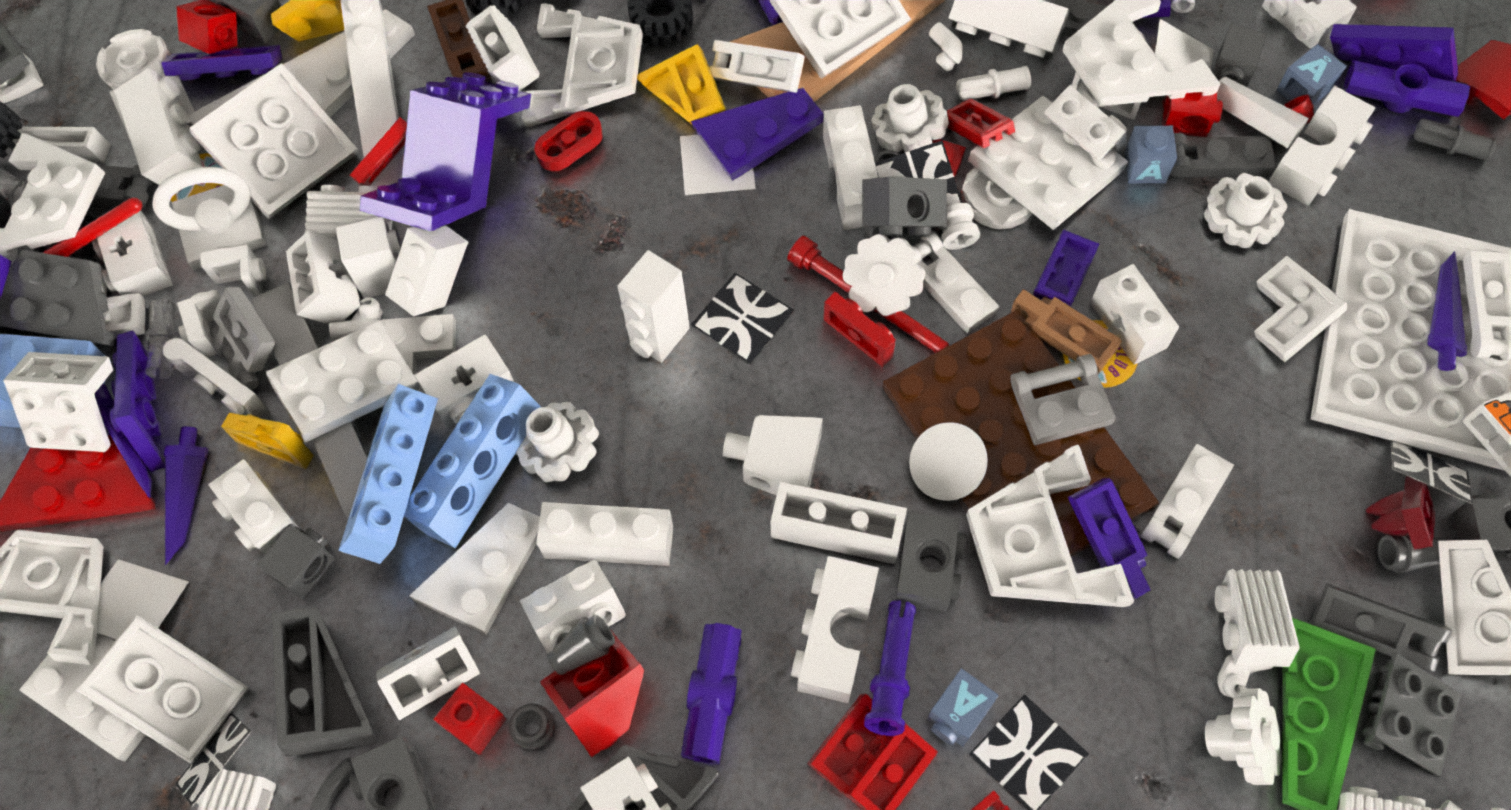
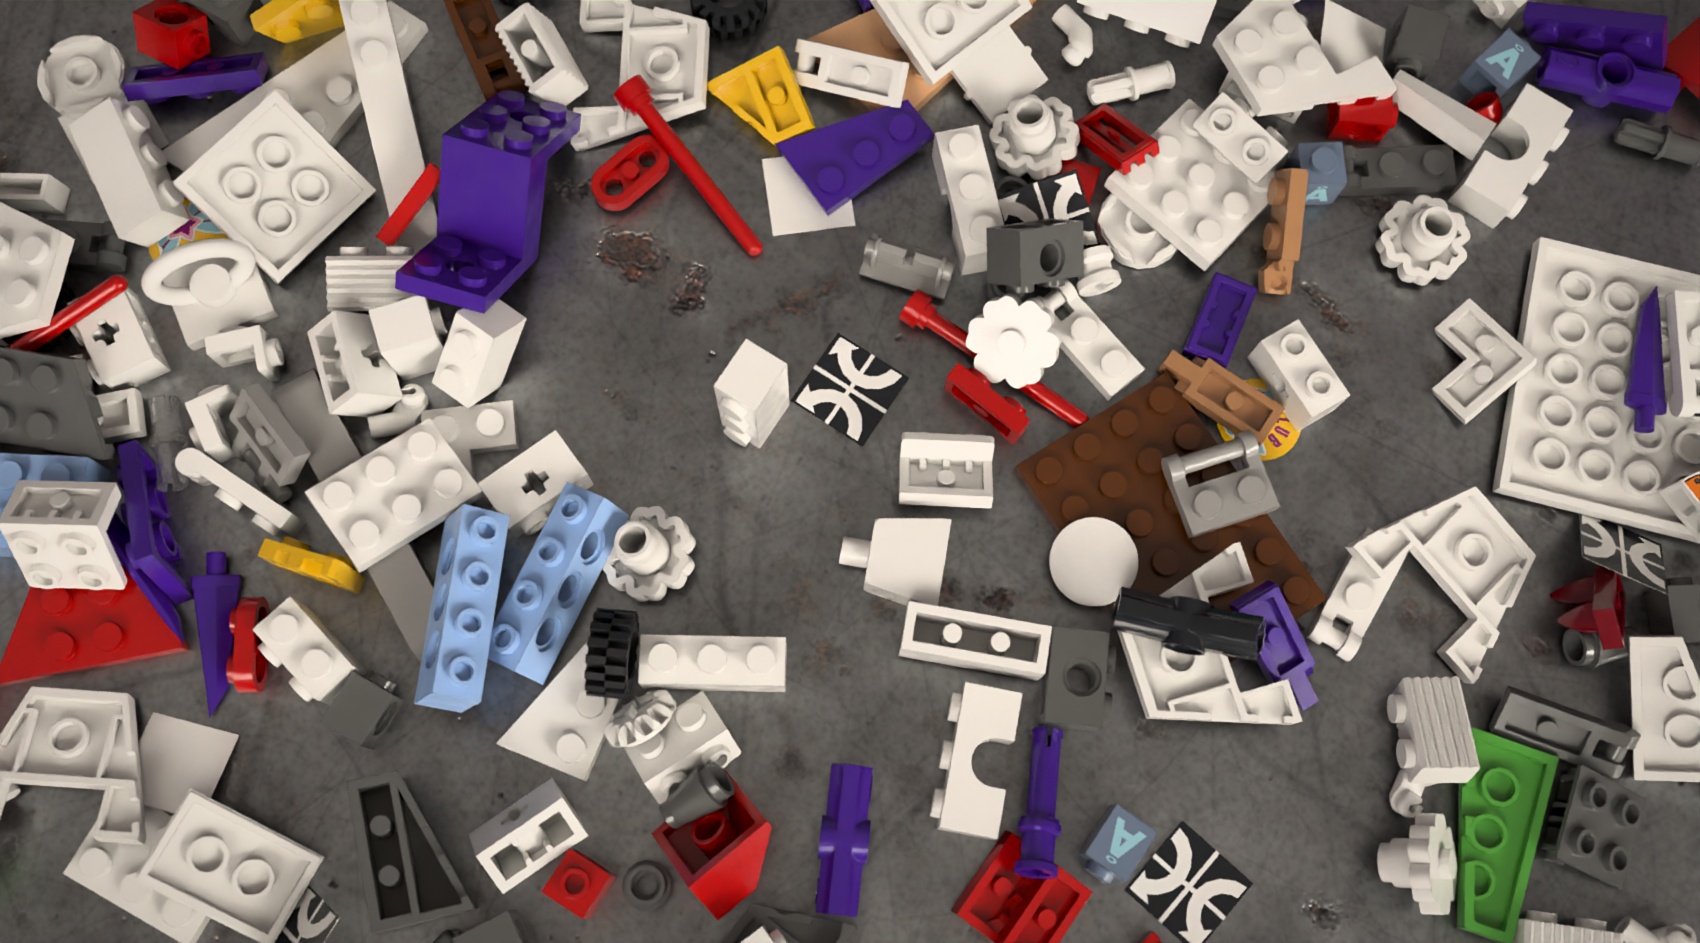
camera: 10 degrees left, 10 degrees up
none -> red plate [226,597,270,693]
none -> black tyre [584,608,639,700]
none -> white gear [603,689,676,748]
none -> red piece [613,75,763,256]
none -> light grey hinge [859,233,957,300]
none -> white bracket [899,432,995,508]
none -> white piece [950,26,1049,125]
none -> black piece [1110,587,1266,661]
none -> medium nougat hinge [1258,168,1308,295]
none -> white wing [1345,486,1536,684]

